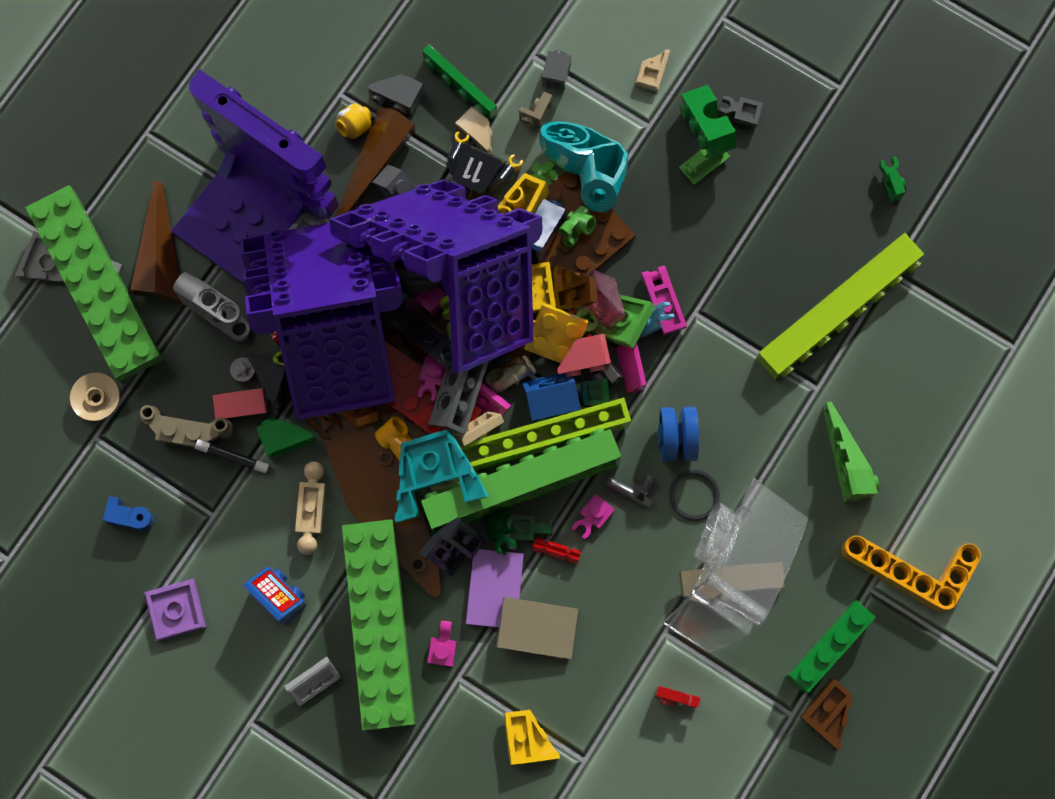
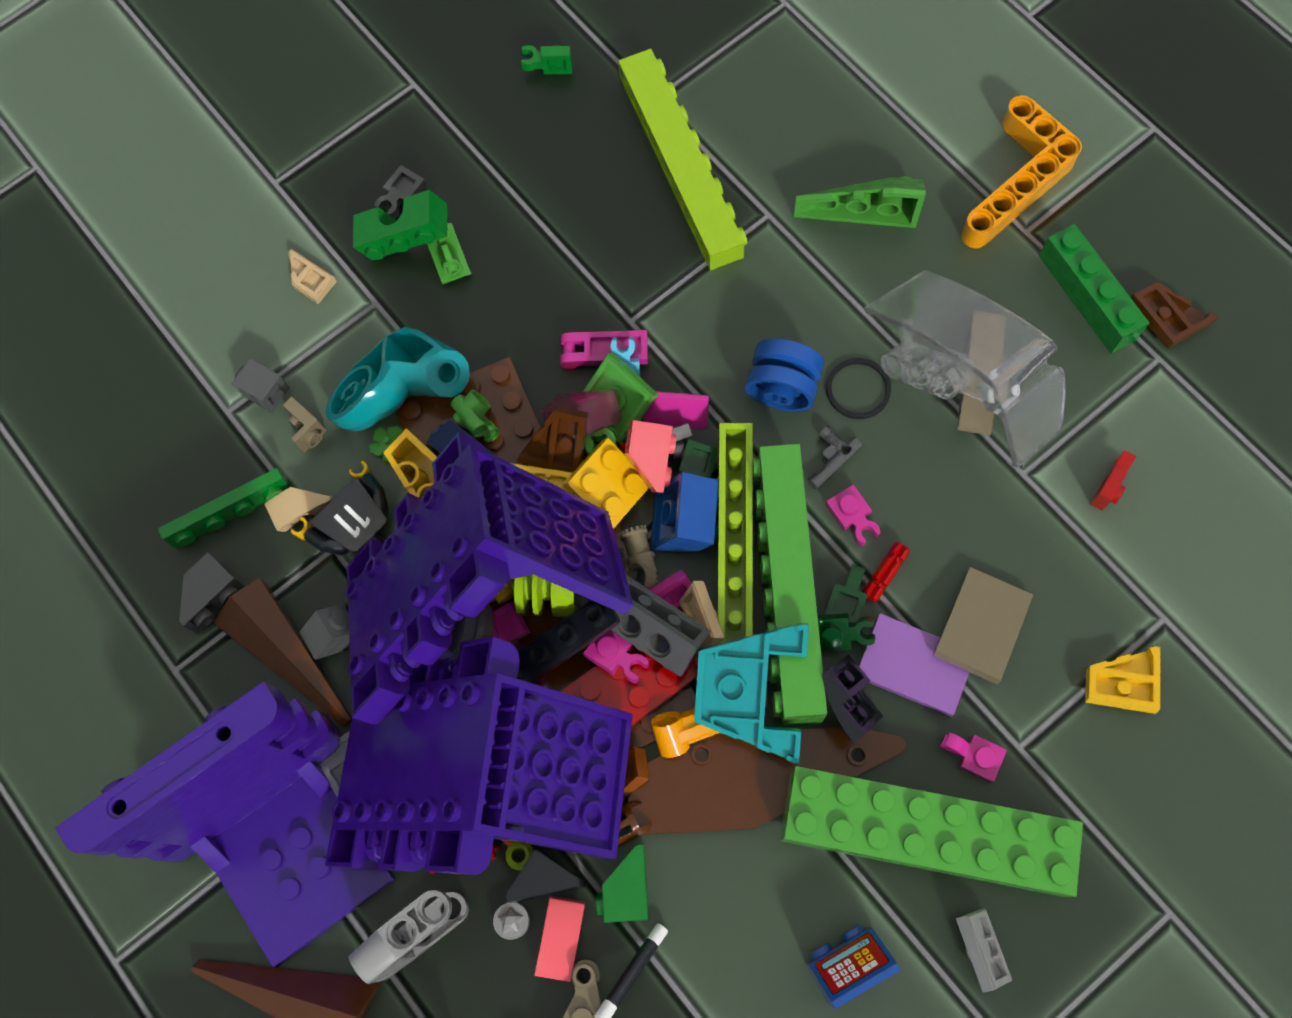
camera: 65 degrees left, 5 degrees down
tan plate [295,462,326,555] -> none
yellow head [335,103,372,139] -> none

